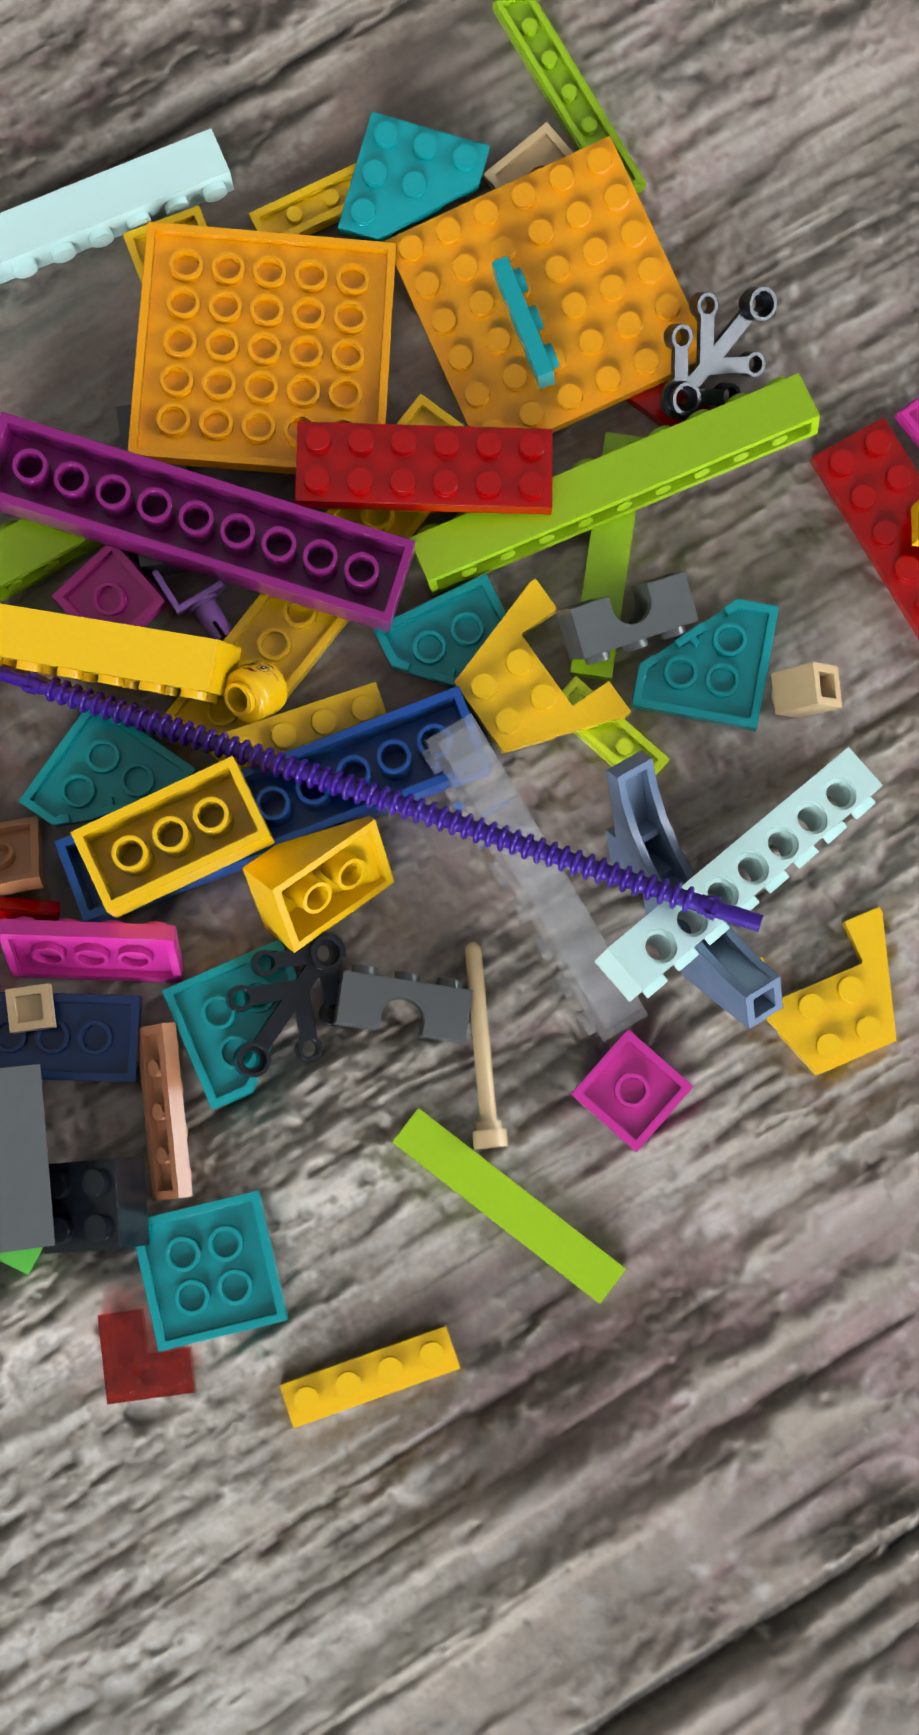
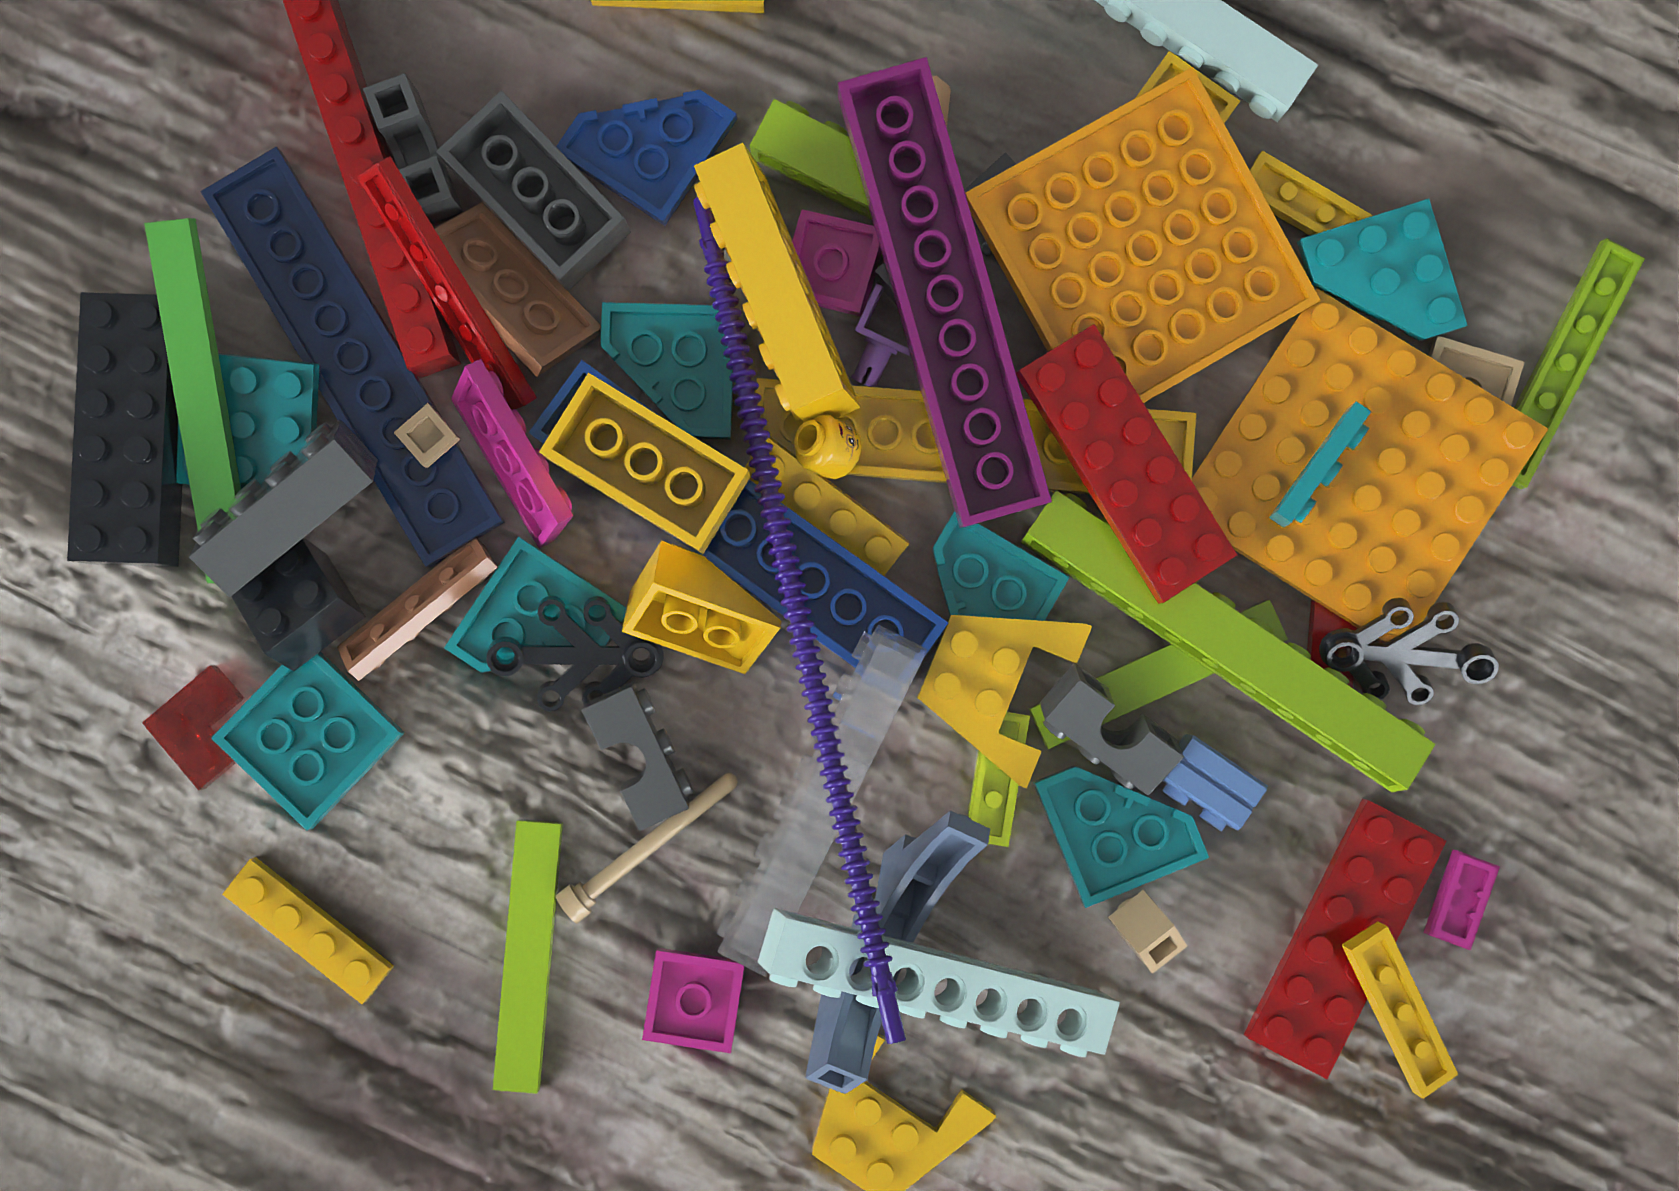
camera: 45 degrees right, 5 degrees up
none -> medium blue brick [1162,734,1268,831]

